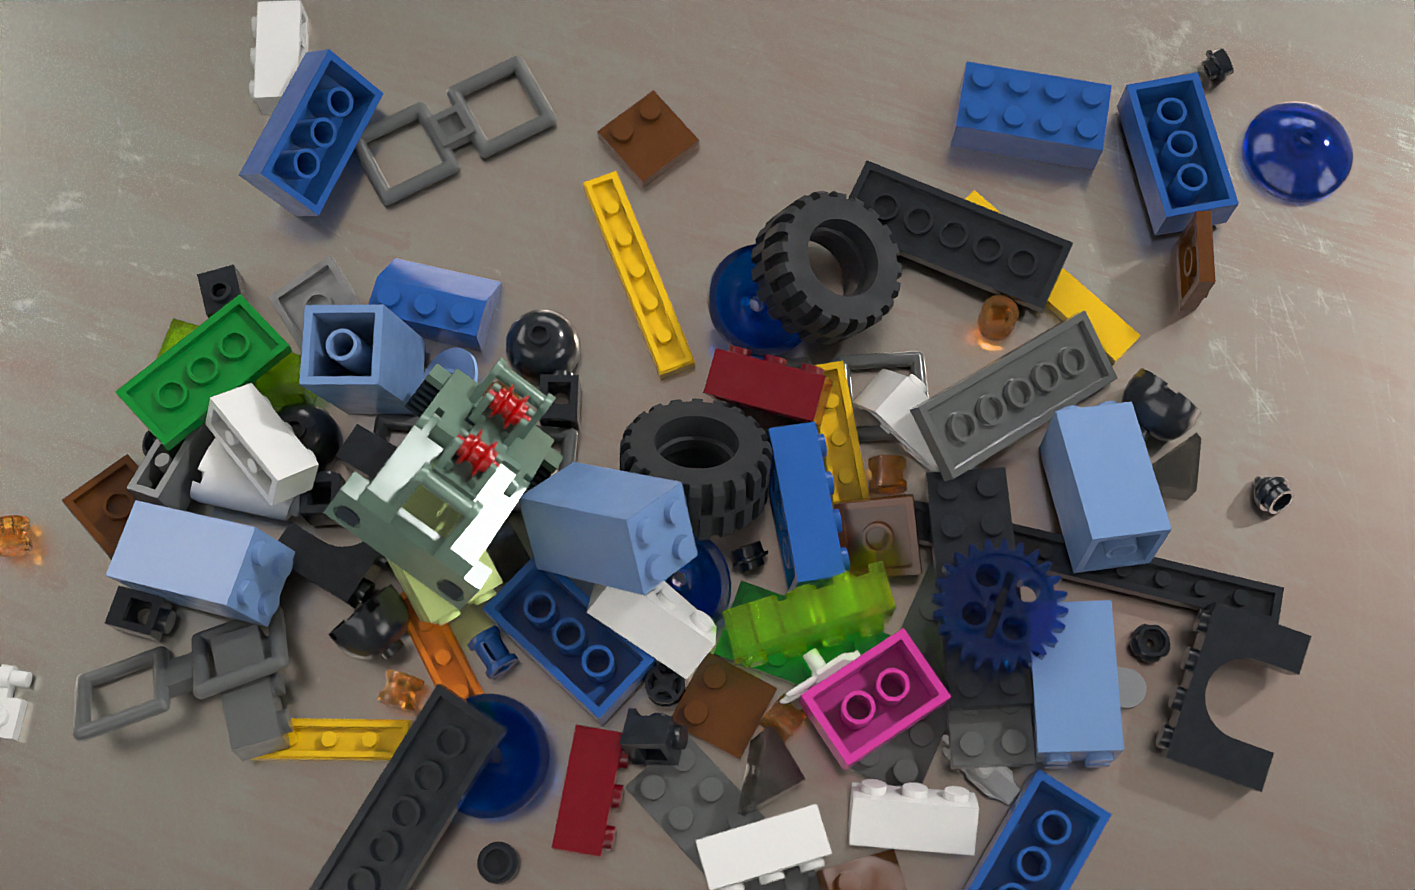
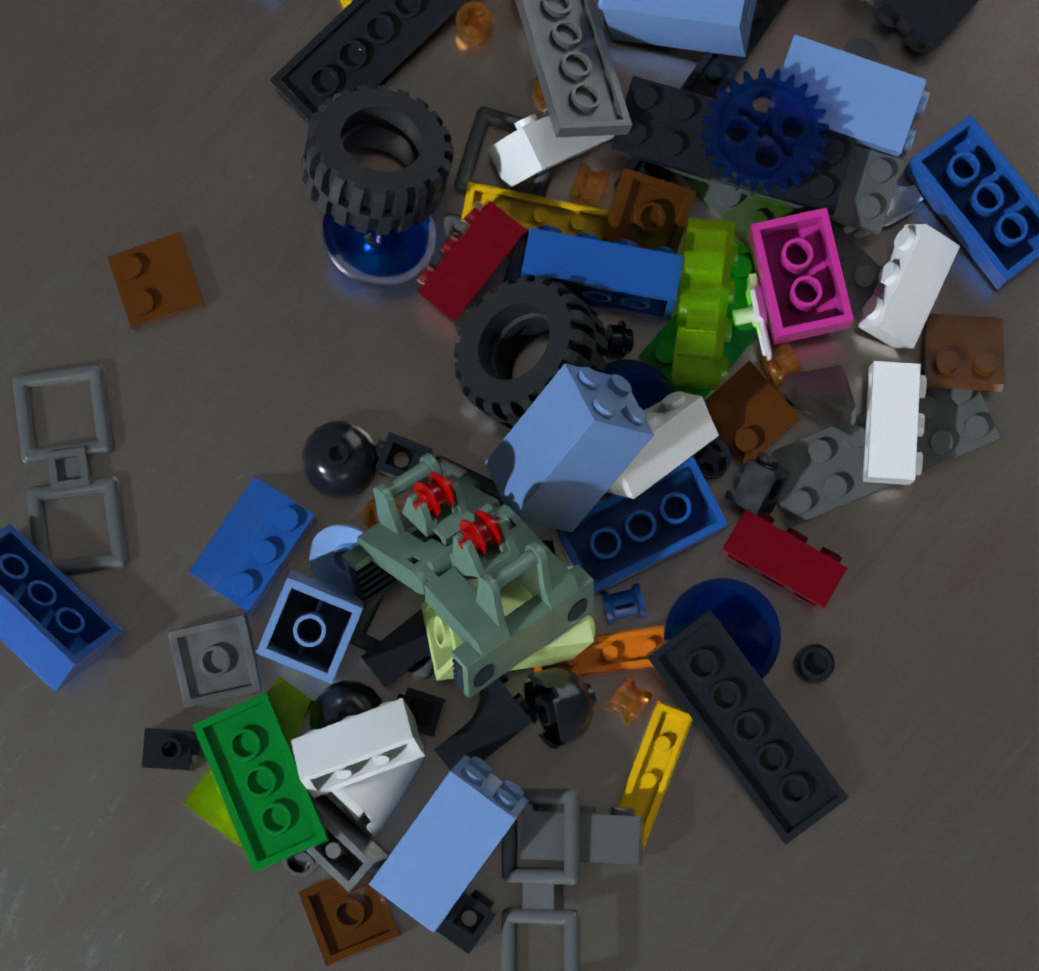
camera: 70 degrees left, 10 degrees up
yellow tile [582,171,695,379] -> none
black plate [1131,624,1171,663] -> none

